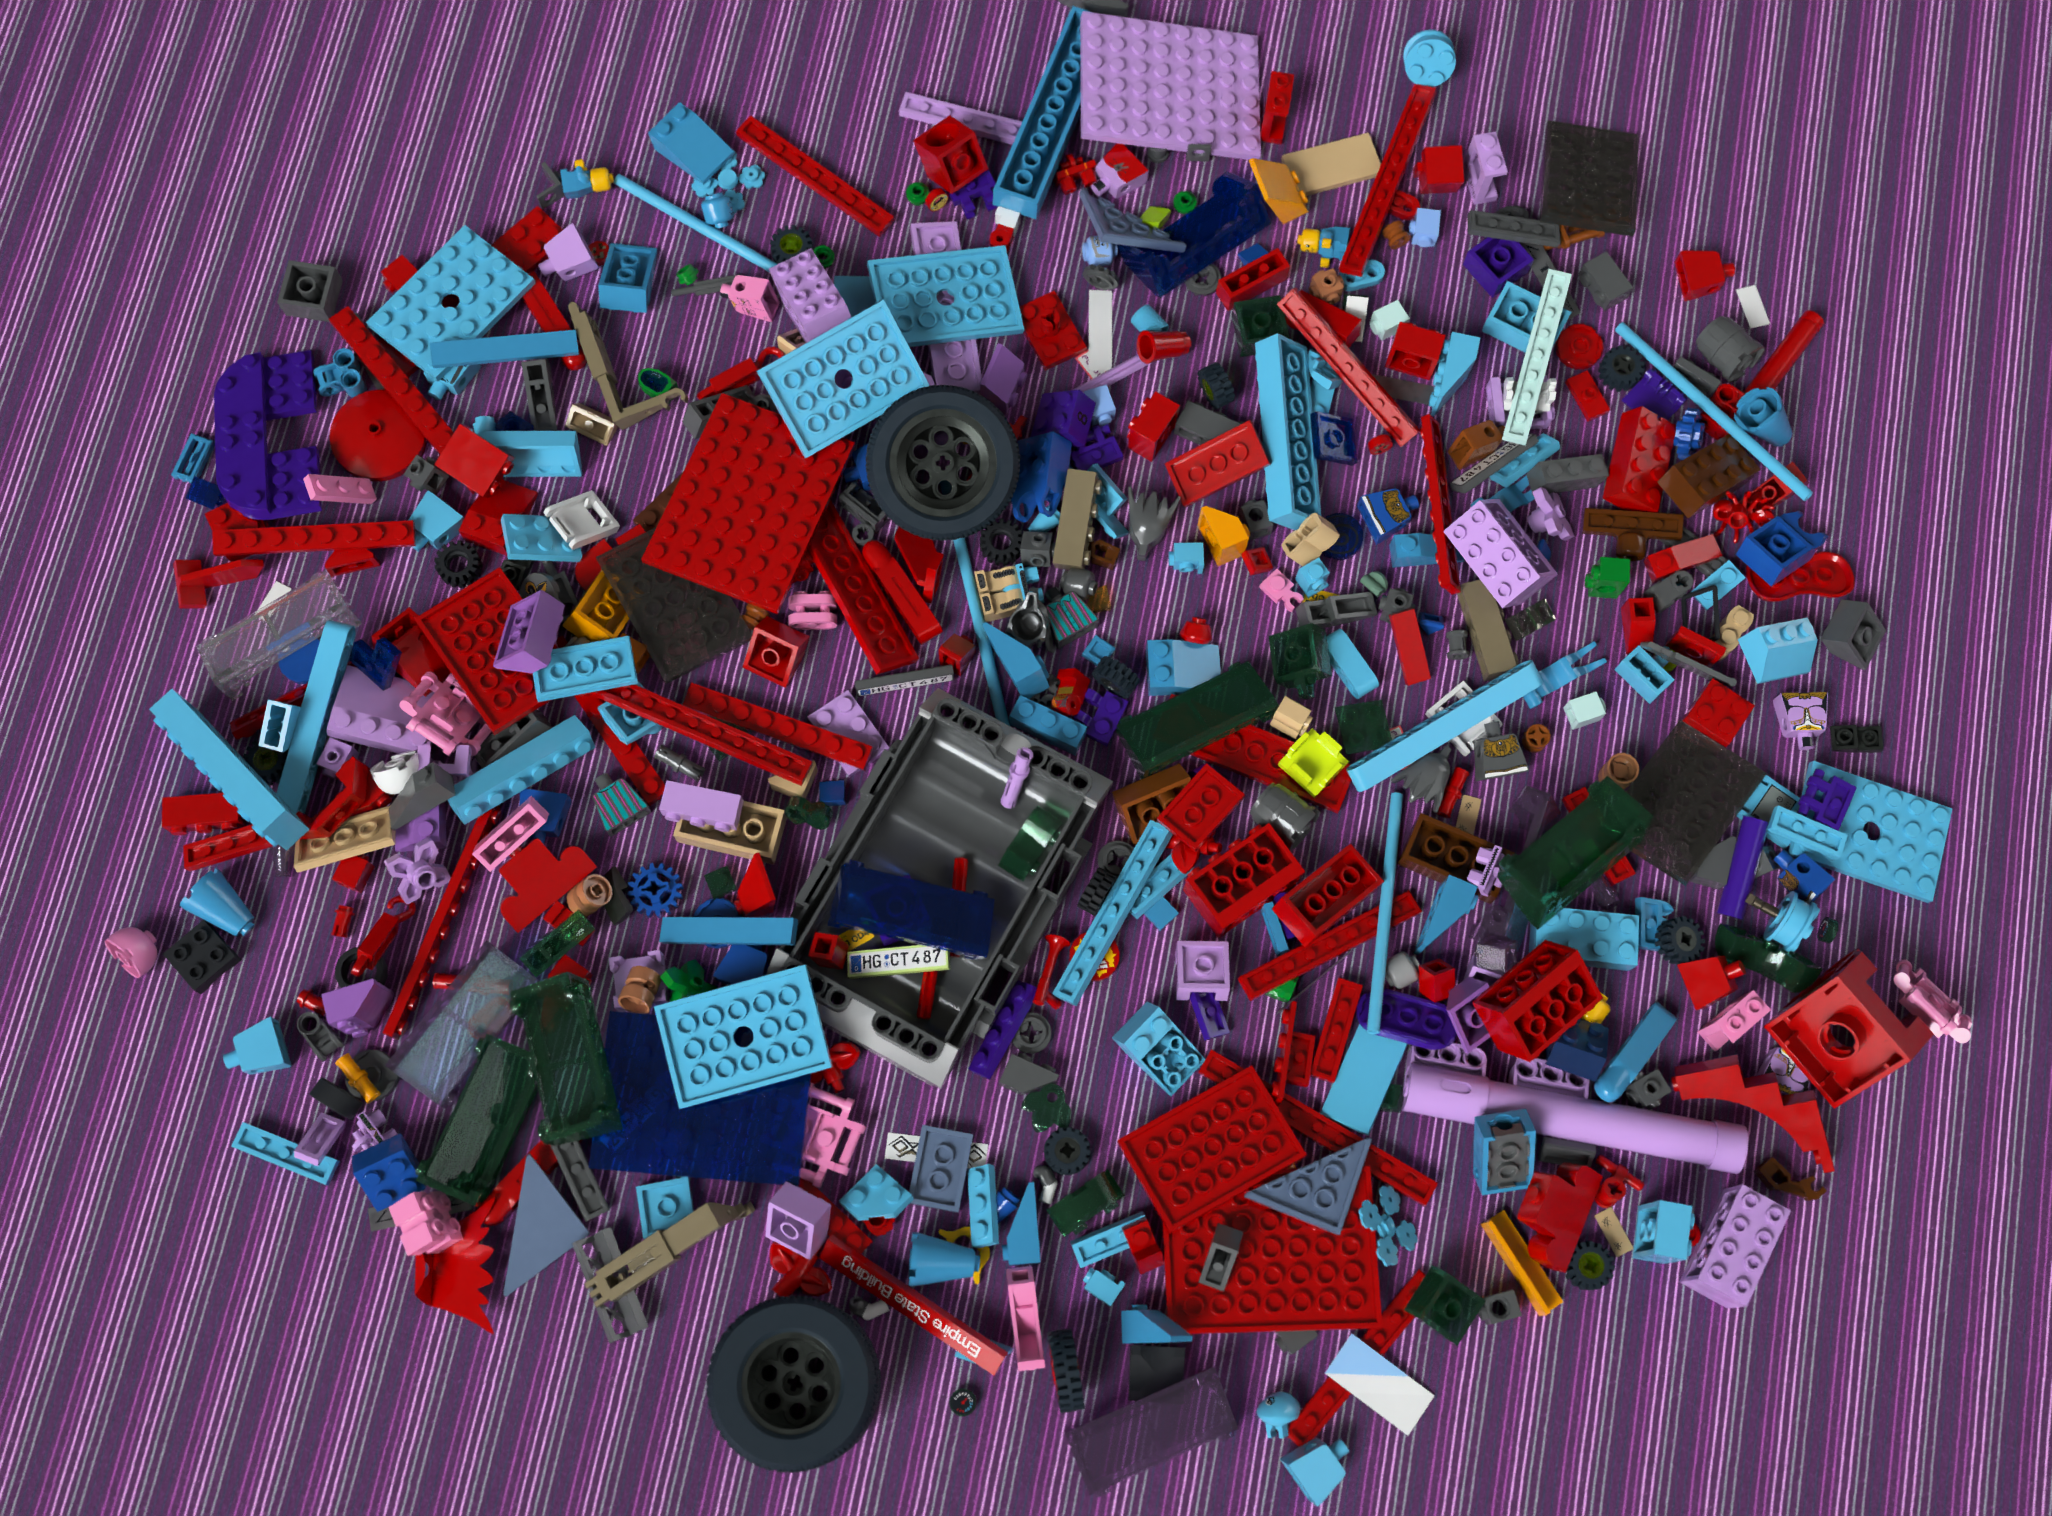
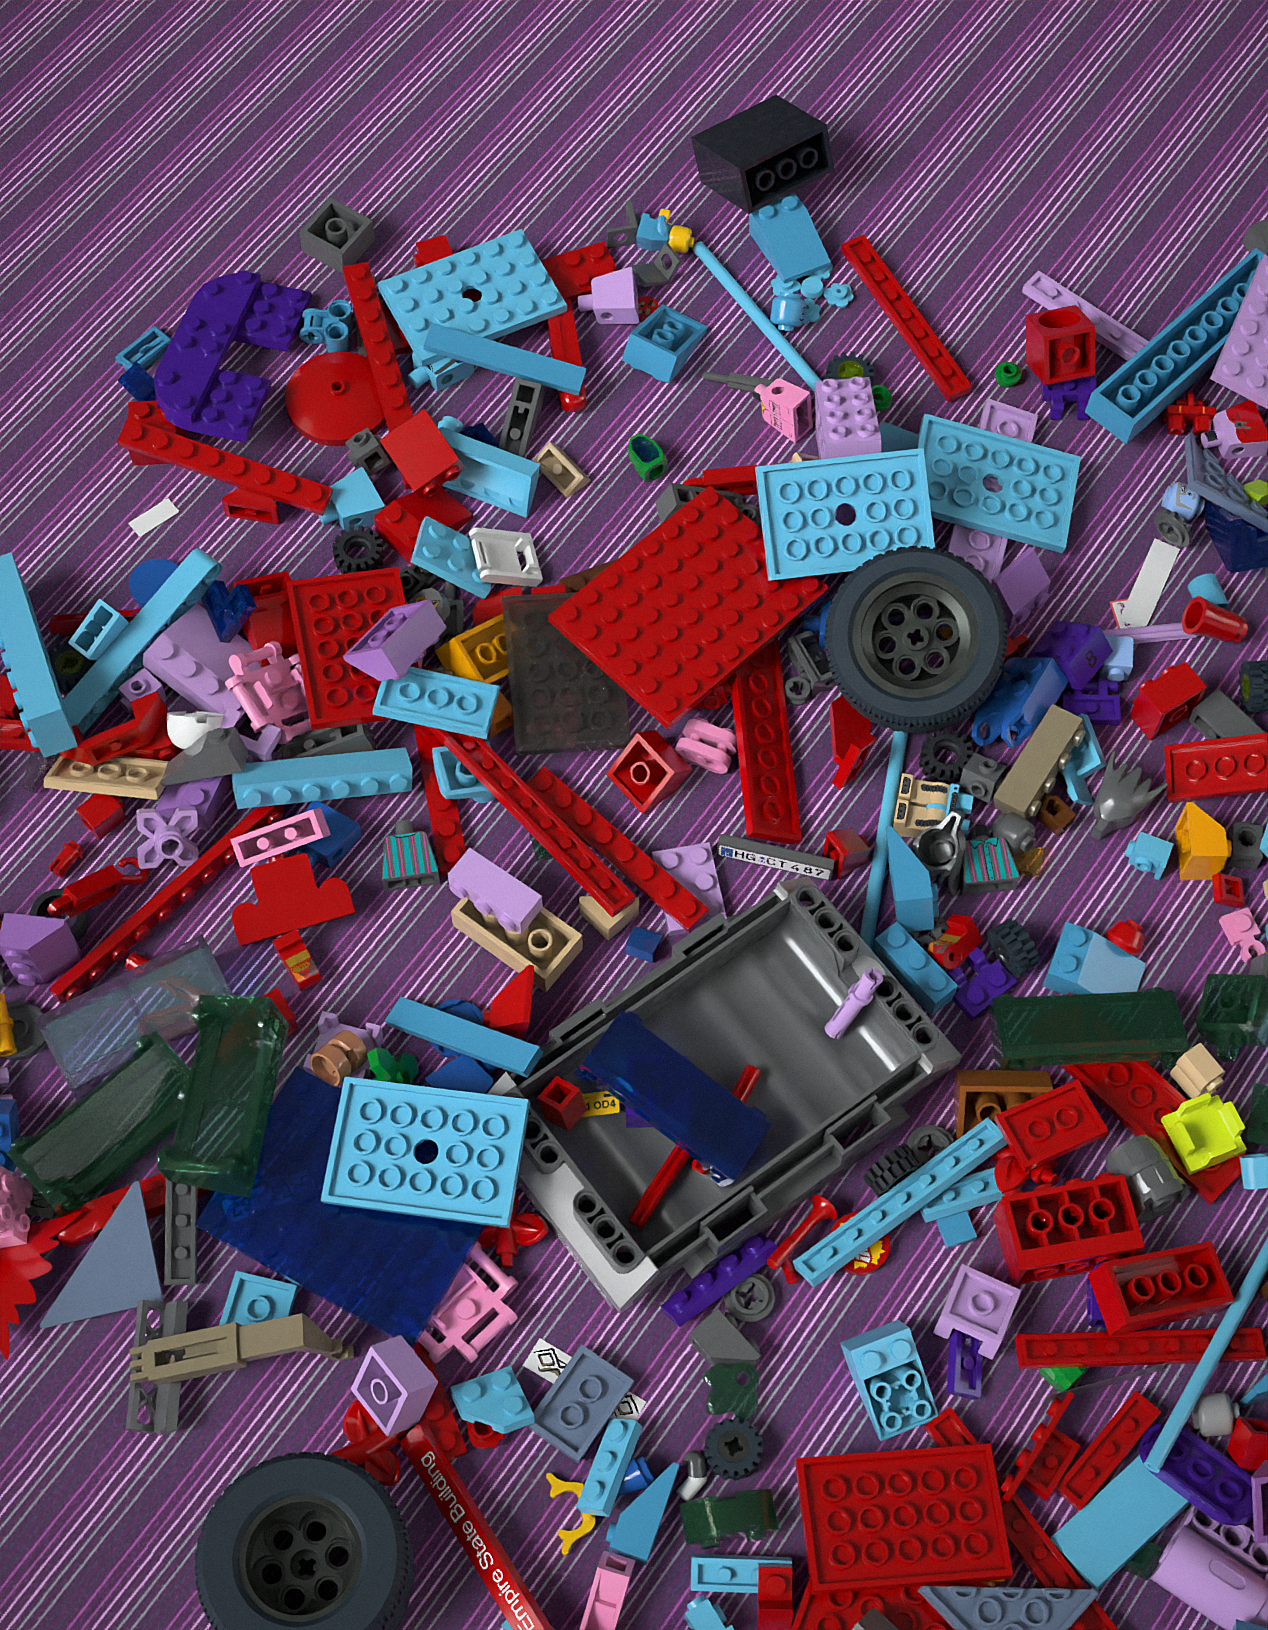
camera: 25 degrees right, 10 degrees down
red piece [173,559,264,608] -> none
clear windscreen [196,570,362,701] -> none
bright pink plate [303,474,377,504] -> none
clear green slope [519,909,596,977] -> none
nougat wheel [566,874,613,917] -> none
dark tan hinge [568,302,688,430] -> none
pearl dark grey slope [603,866,634,926] -> none
blue gear [627,863,684,918] -> none
dark grey pin [654,744,705,782] -> none
green plate [676,264,699,285] -> none
clear green plate [704,866,737,899] -> none
dark orange wheel [738,603,769,631] -> none
clear green piece [785,796,833,830] -> none
tile [847,942,950,979] -> none
arm [849,1296,889,1320] -> none
red piece [862,540,943,645] -> none
dark azure cone [908,1232,980,1286] -> none
tile [925,188,949,212] -> none
leg [989,206,1020,253] -> none
clear green brick [998,806,1062,882] -> none
red plate [1019,290,1087,371] -> none
medium azure cone [1027,504,1060,532] -> none
dark azure tile [1082,635,1116,666] -> none
dark azure tile [1261,901,1289,956] -> none
none -> dark grey bracket [631,243,682,287]
none -> black brick [691,95,835,214]

